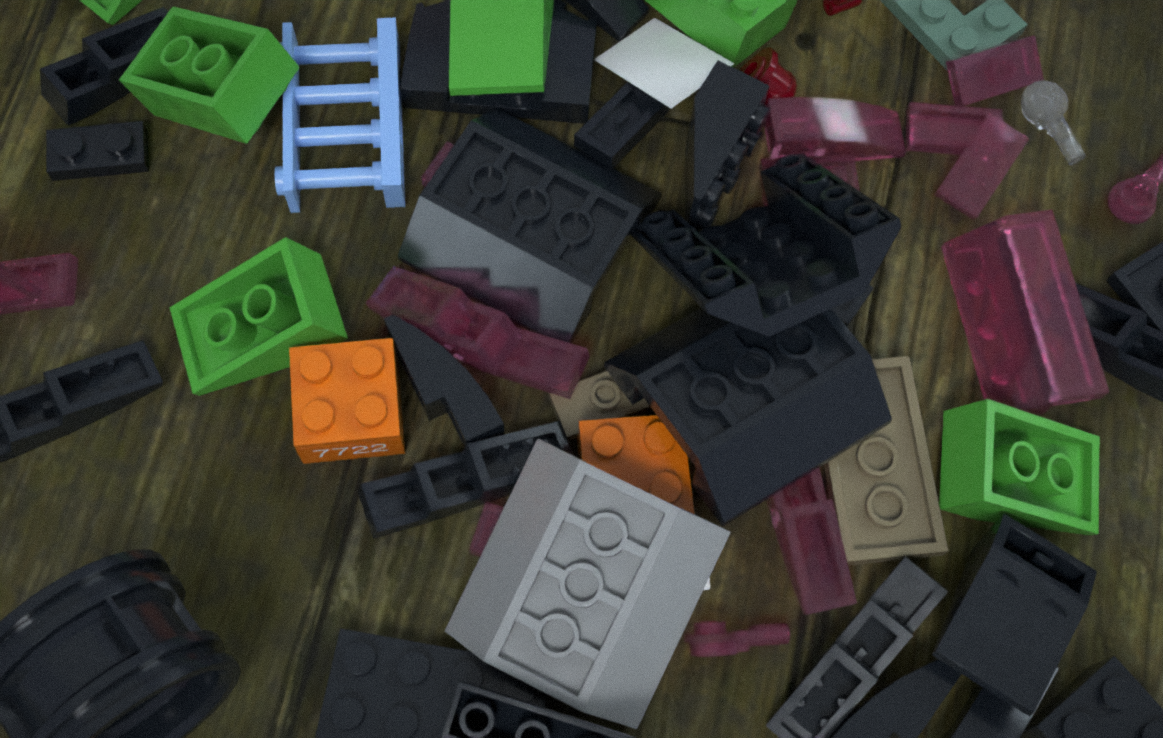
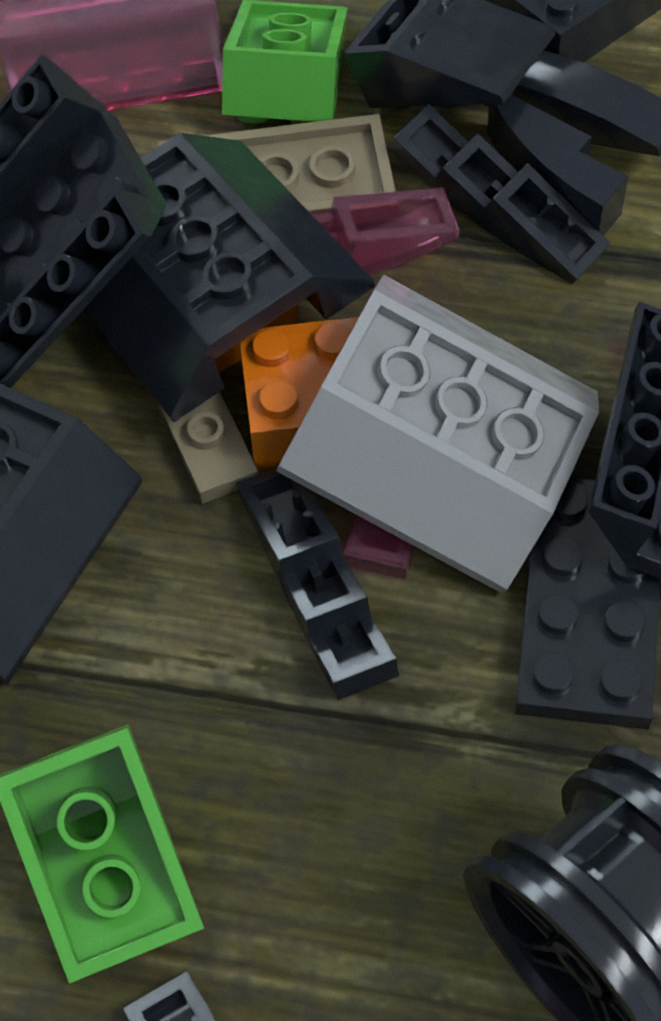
camera: 85 degrees left, 10 degrees down
orange brick [289,338,405,464] -> none
clear pink slope [365,266,523,375] -> none
black slope [384,315,505,448] -> none
clear pink plate [477,322,590,399] -> none
clear pink plate [684,621,790,657] -> none

